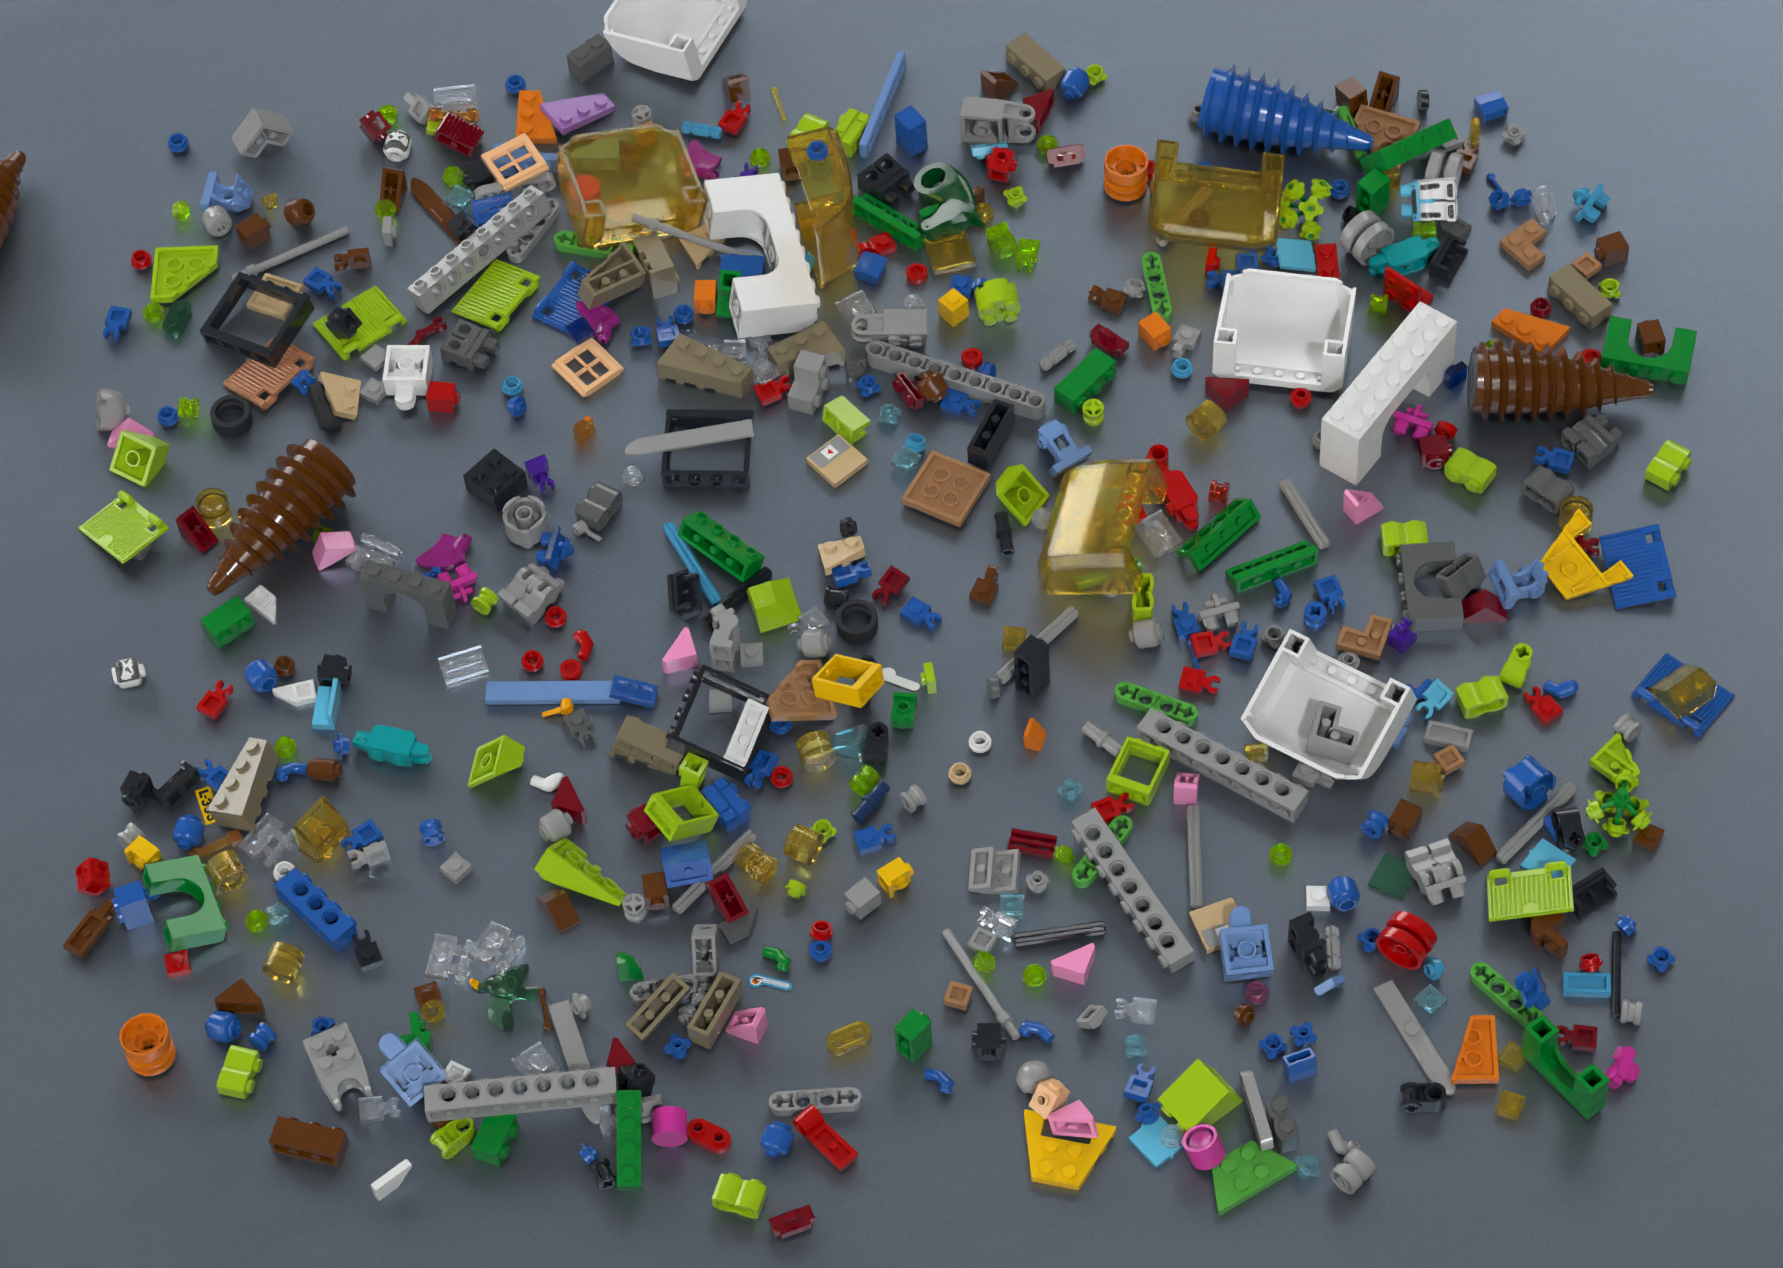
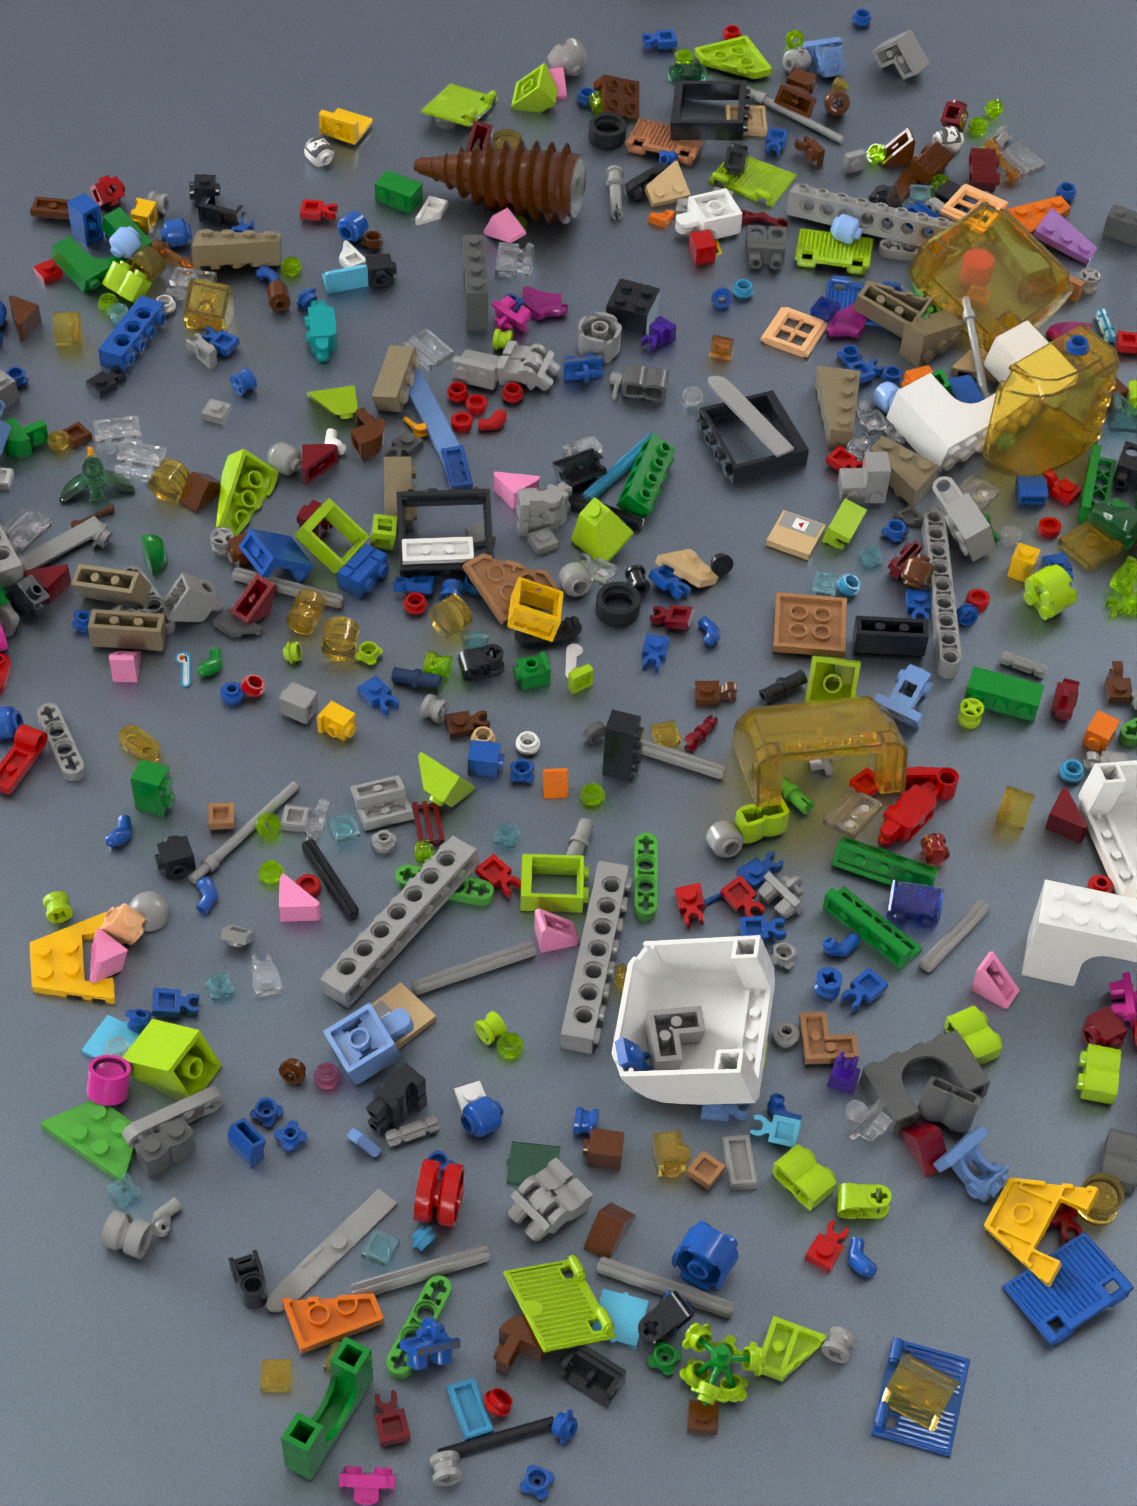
camera: 60 degrees right, 5 degrees down
none -> lime wheel [43,891,73,924]
none -> lime brick [101,260,152,303]
none -> light blue head [109,226,141,259]
none -> clear yellow piece [148,458,190,502]
none -> red tile [295,874,321,899]
none -> yellow bracket [318,108,373,145]
none -> reddish brown brick [350,407,385,460]
none -> light grey axle [351,1245,490,1295]
none -> dark tan brick [371,345,421,412]
none -> lime slope [418,752,476,807]
none -> blue wheel [439,579,464,609]
none -> reddish brown plate [445,710,490,739]
none -> light grey bracket [452,349,501,390]
none -> red tile [465,394,488,415]
none -> blue brick [468,740,505,778]
none -> lime wheel [474,1011,507,1045]
none -> blue plate [510,759,535,783]
none -> clear plate [562,434,603,458]
none -> clear neon green plate [580,783,605,807]
none -> reddish brown bracket [593,74,639,120]
none -> light grey pin [606,165,625,219]
none -> blue plate [614,1037,653,1071]
none -> orange tile [647,210,676,229]
none -> dark red piece [684,715,718,751]
none -> blue arm [698,616,720,647]
none -> reddish brown slope [774,83,817,118]
none -> light blue head [830,214,863,244]
none -> clear hips [844,1099,893,1144]
none -> light blue head [873,382,901,414]
none -> clear blue brick [886,880,944,927]
none -> reddish brown brick [908,141,954,186]
none -> clear neon green plate [984,99,1003,118]

